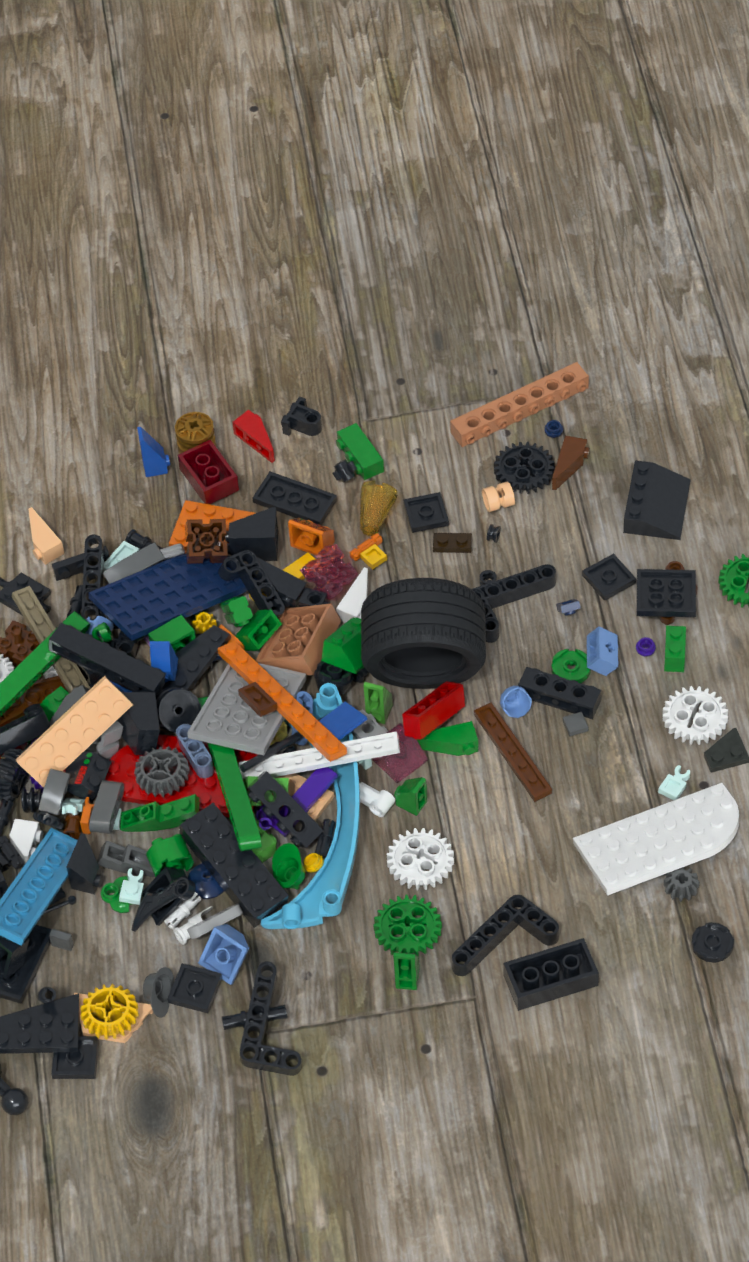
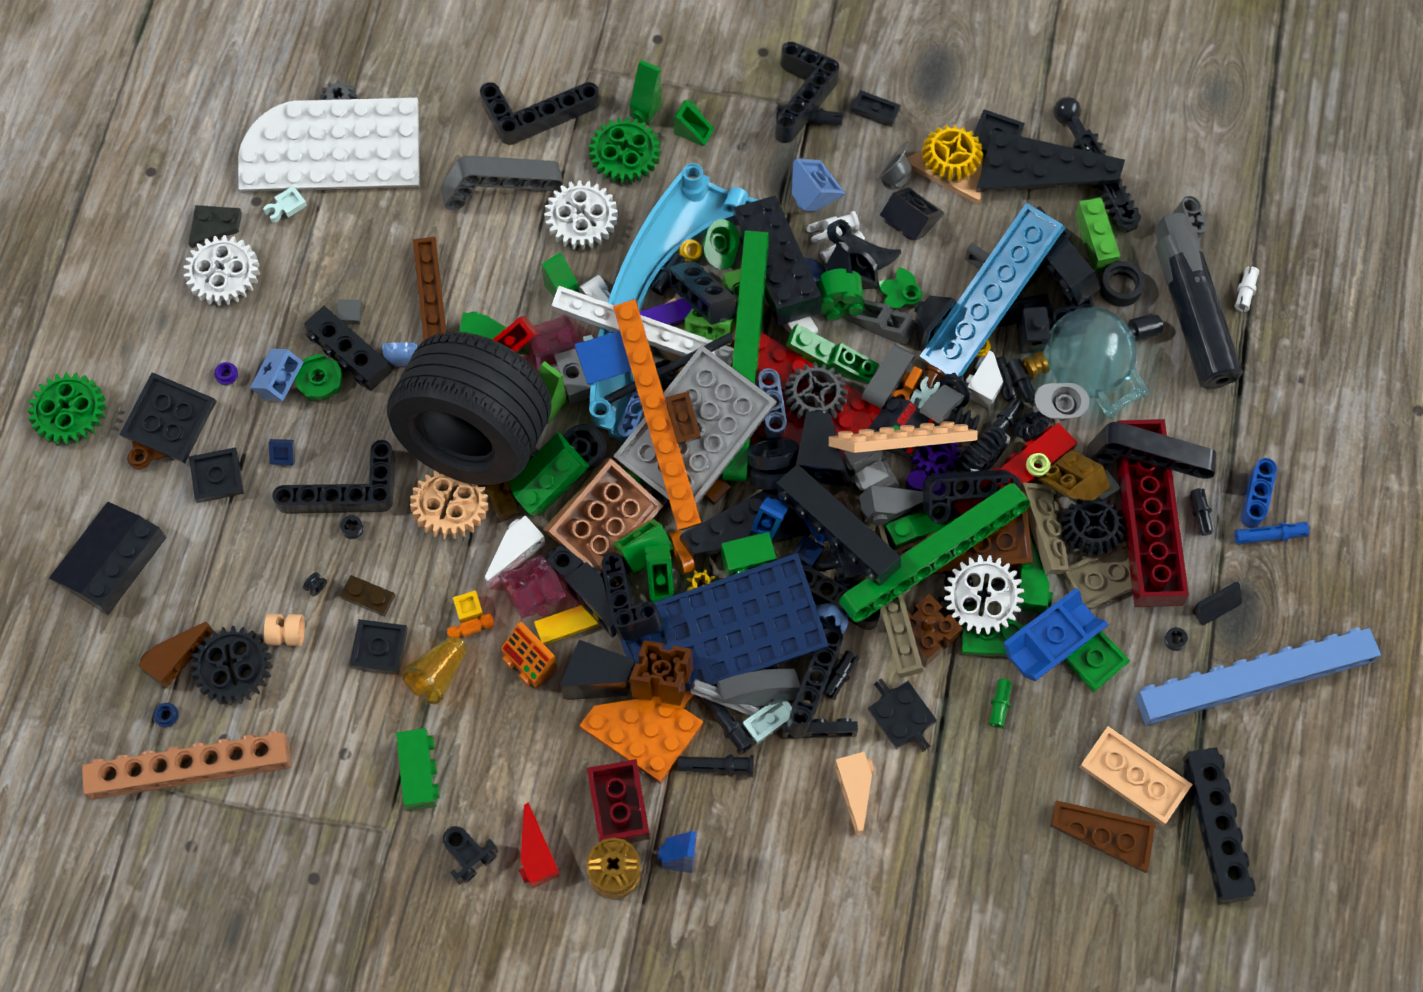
camera: 165 degrees left, 15 degrees up
black pin [37,987,56,1003] -> none
green tile [92,622,113,643] -> none
light aqua plate [119,868,144,905] -> none
black plate [167,963,222,1013] -> none
light grey beam [187,903,243,939] -> none
black plate [252,471,337,525] -> none
black gear [332,459,357,483] -> none
black brick [503,938,599,1011] -> none
green brick [664,626,686,672] -> none
black tile [691,922,734,963] -> none
none -> dark grey beam [441,155,563,210]
none -> green slope [674,100,714,146]
none -> black pin [678,754,754,777]
none -> black plate [851,90,901,127]
none -> black slope [880,188,945,241]

